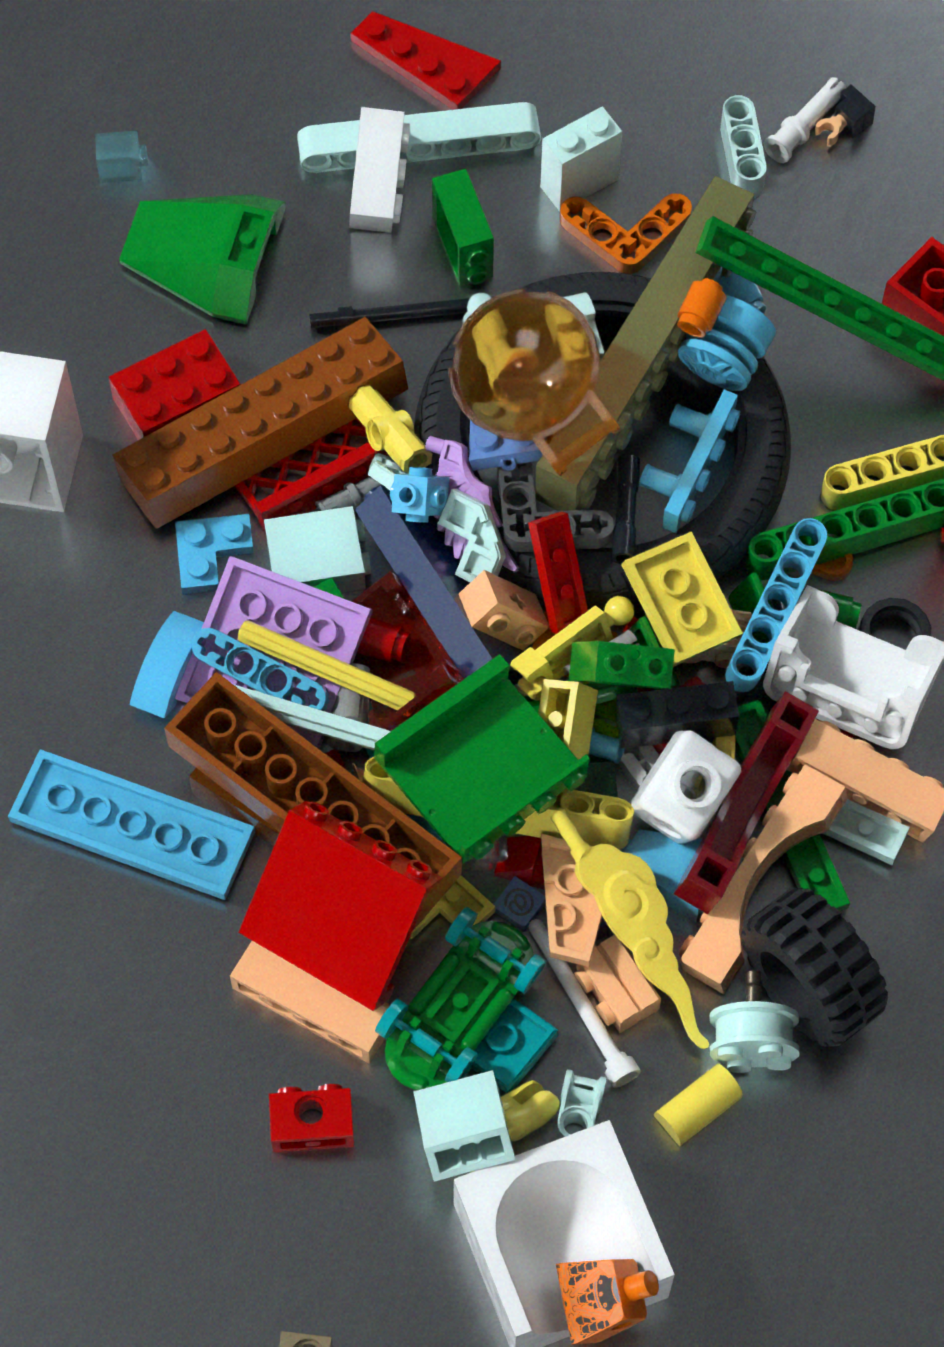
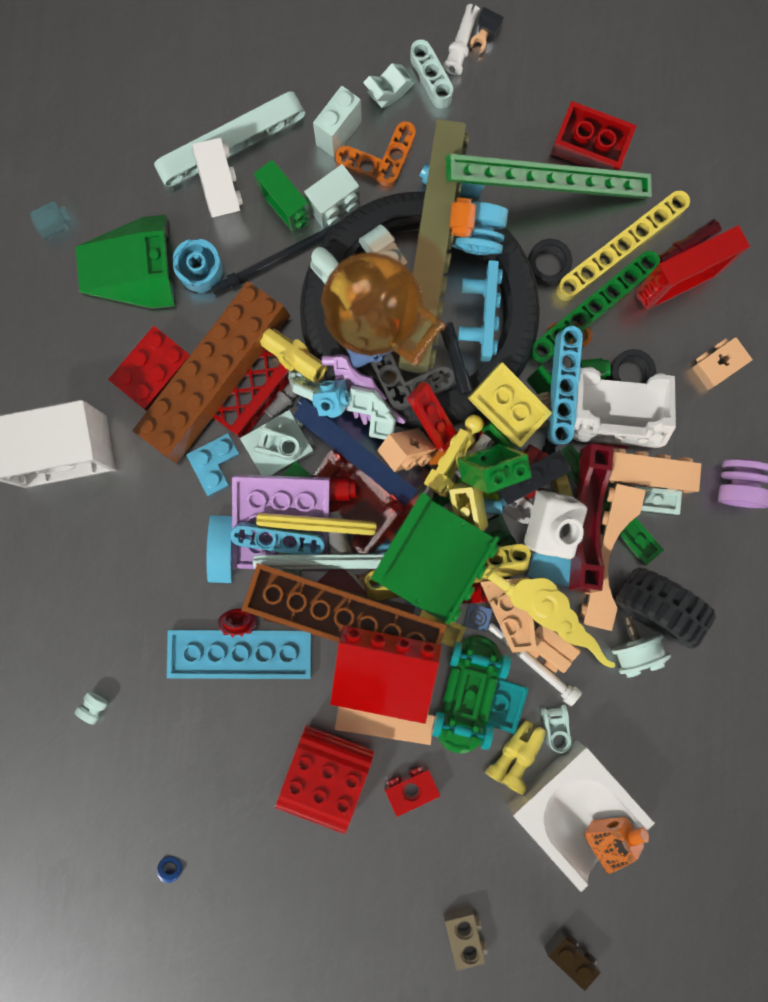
camera: 25 degrees left, 20 degrees up
red wing [351,11,501,110] -> none
light aqua brick [414,1070,515,1182] -> none
light yellow brick [654,1064,743,1147] -> none
none -> medium azure brick [173,239,224,293]
none -> red gear [218,609,257,638]
none -> light aqua piece [253,427,302,460]
none -> red piece [275,725,374,834]
none -> light aqua brick [304,164,360,229]
none -> light aqua brick [363,63,415,108]
none -> black tyre [528,238,573,286]

